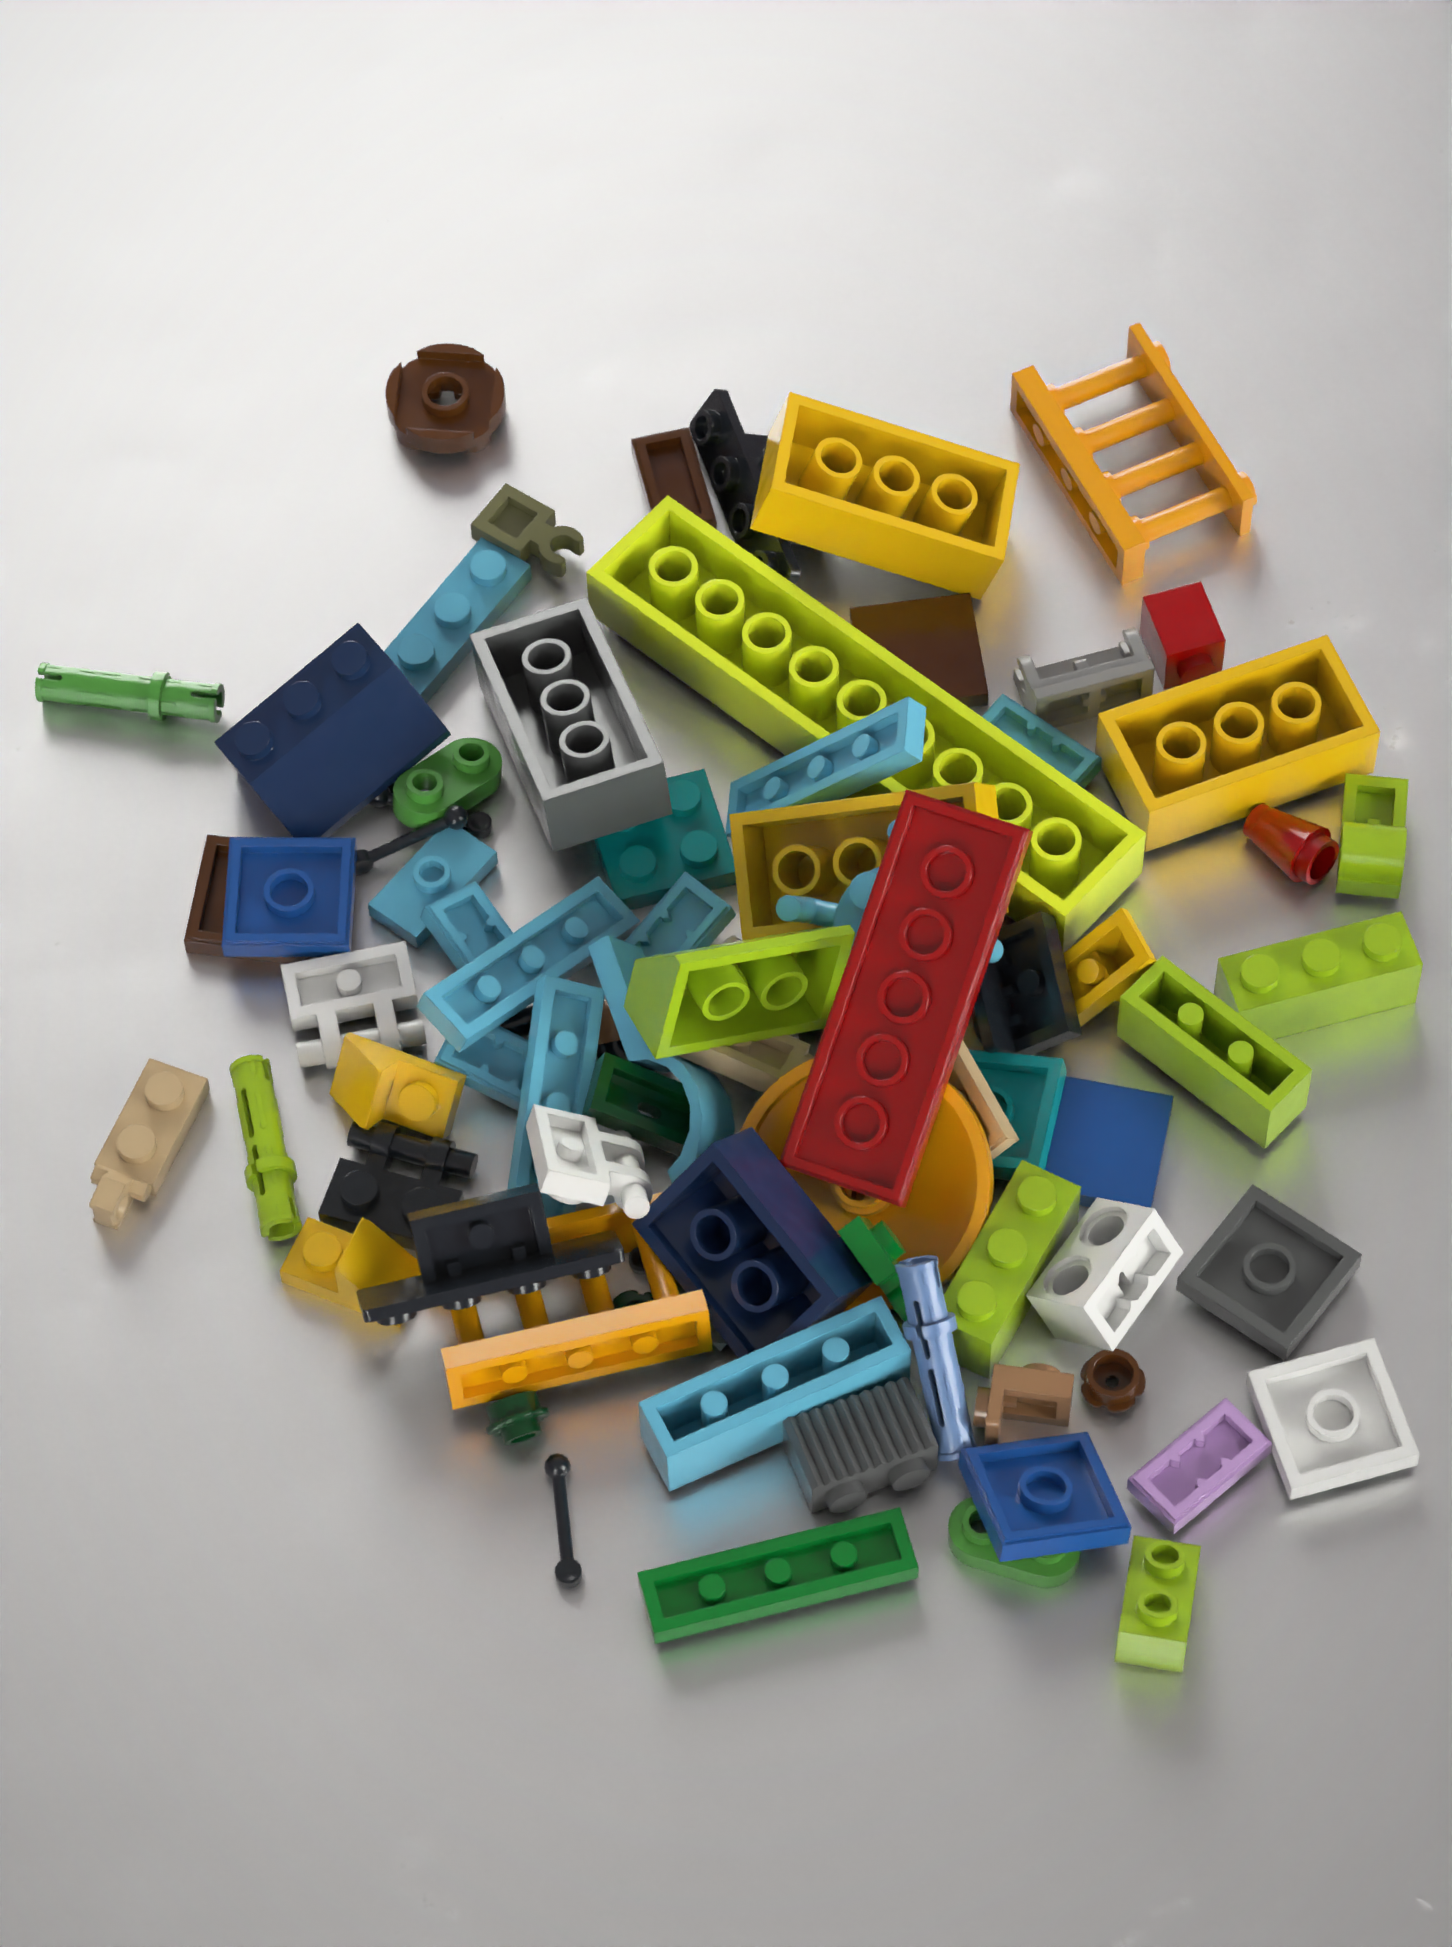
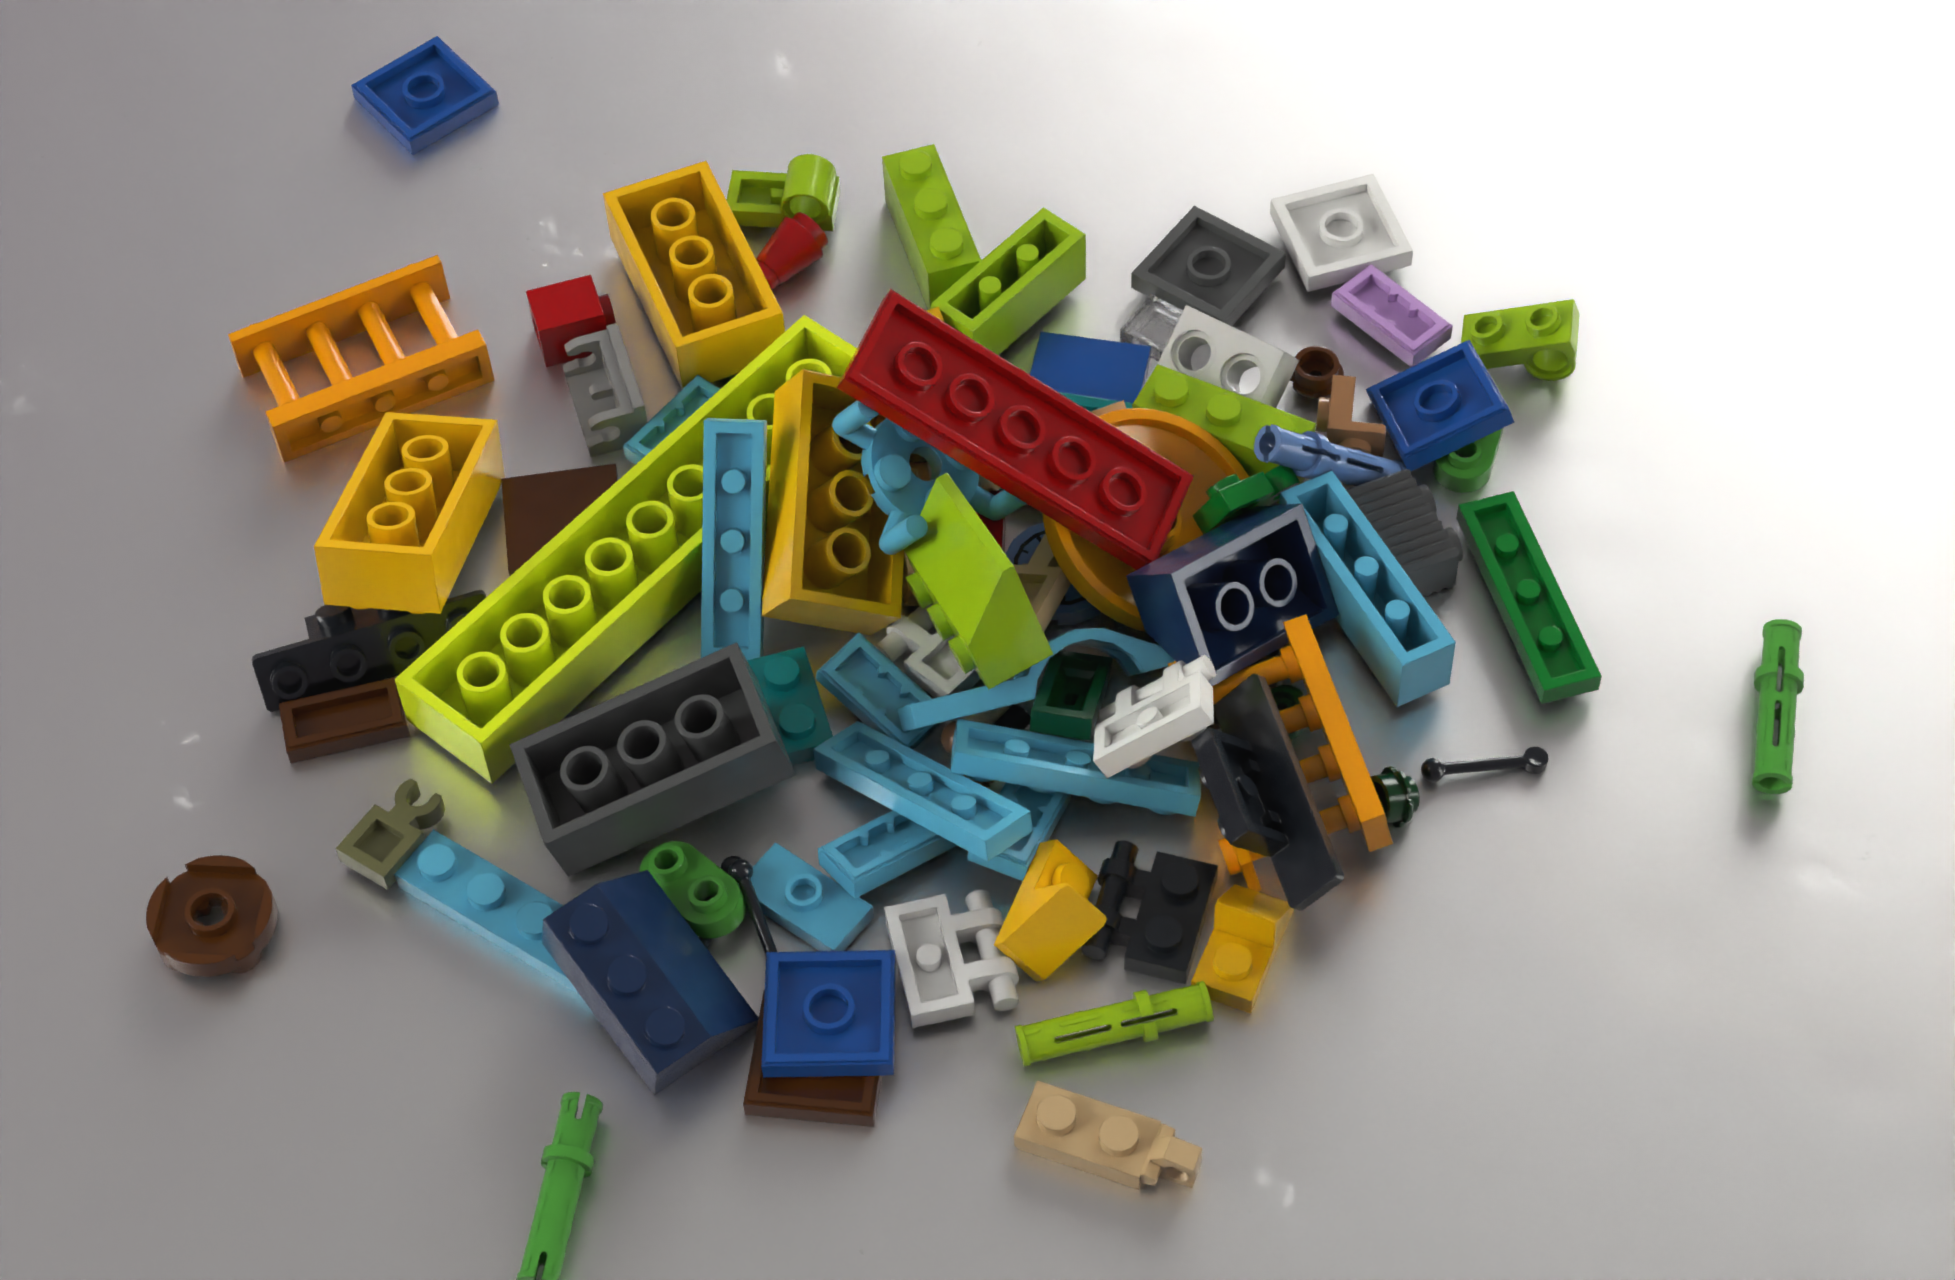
camera: 90 degrees left, 5 degrees down
none -> clear tile [1120,294,1183,361]
none -> bright green pin [1752,619,1804,794]

